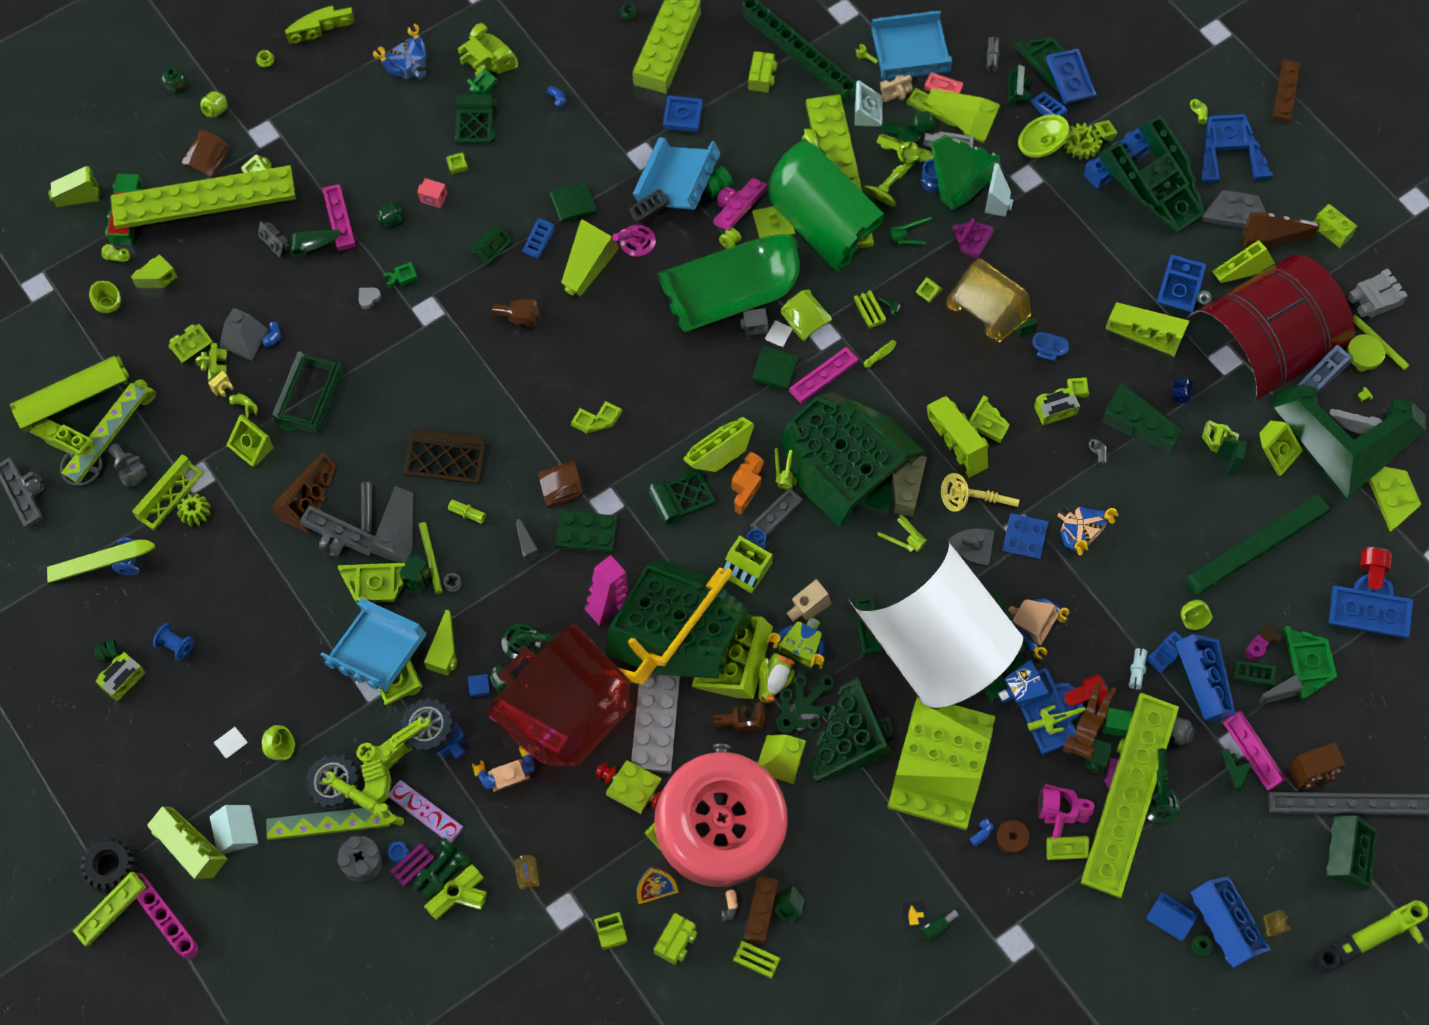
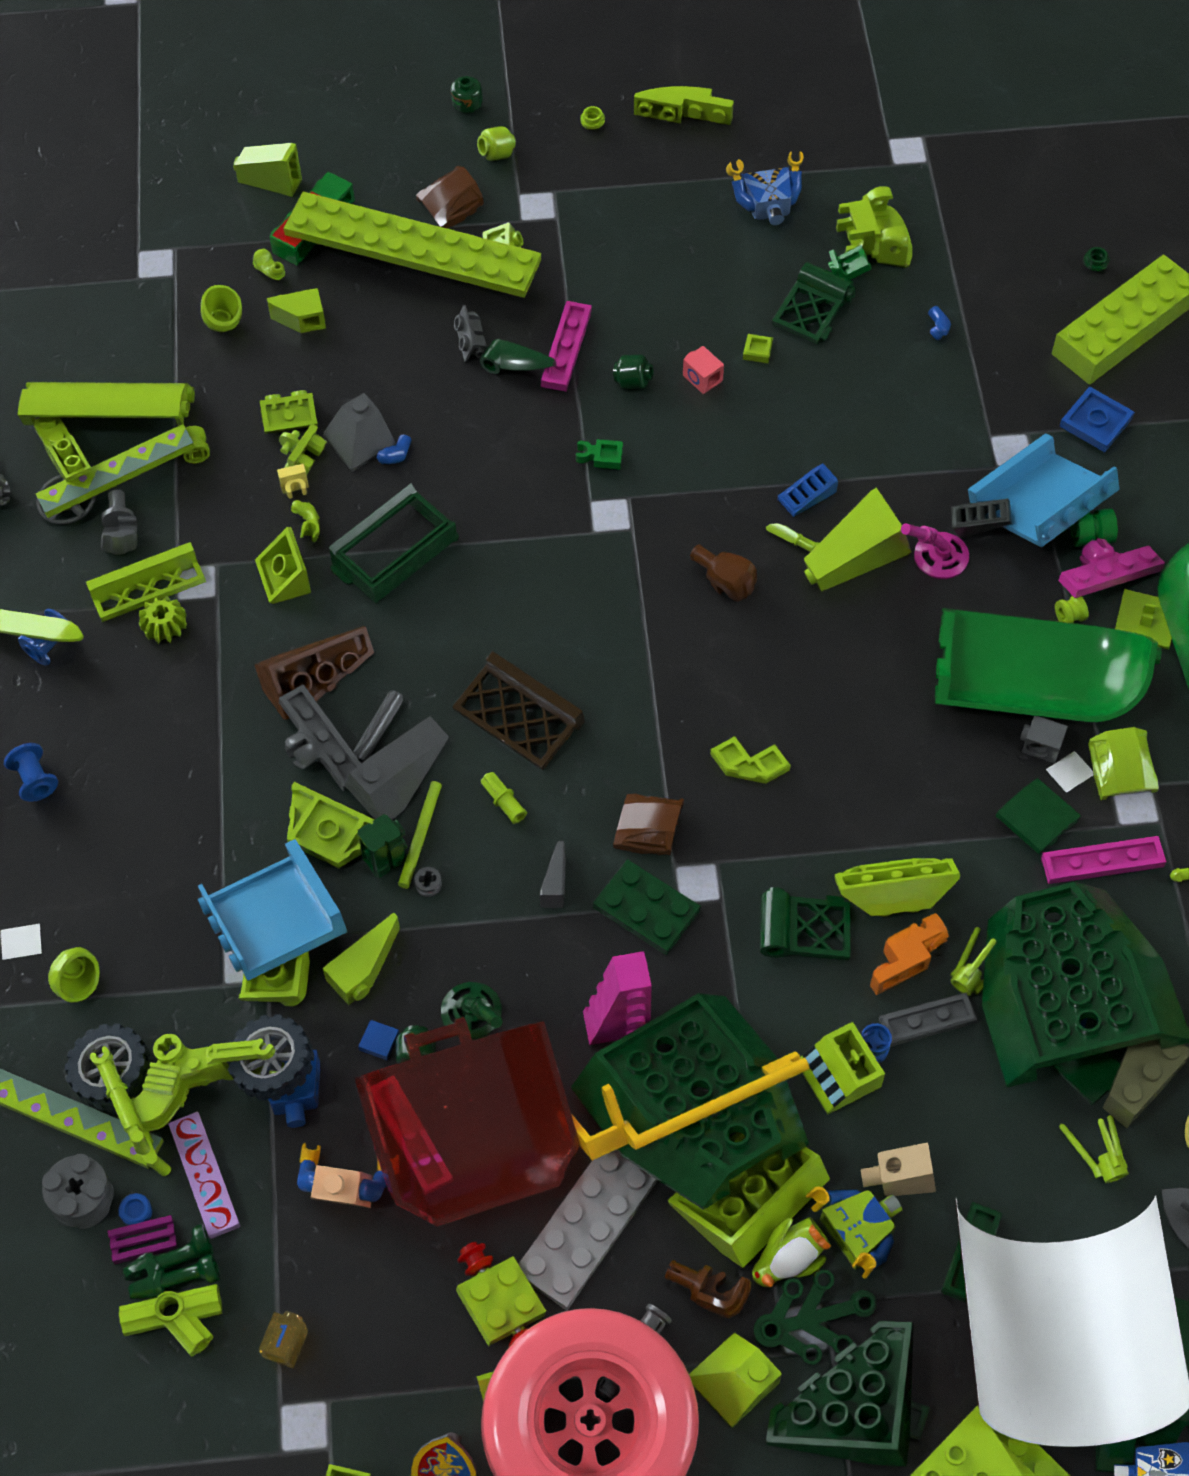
camera: 30 degrees right, 5 degrees down
light grey tile [359,288,381,309] -> none
dark green panel [469,226,512,264] -> none
dark green slope [550,182,597,222] -> none
none -> lime piece [766,523,819,552]

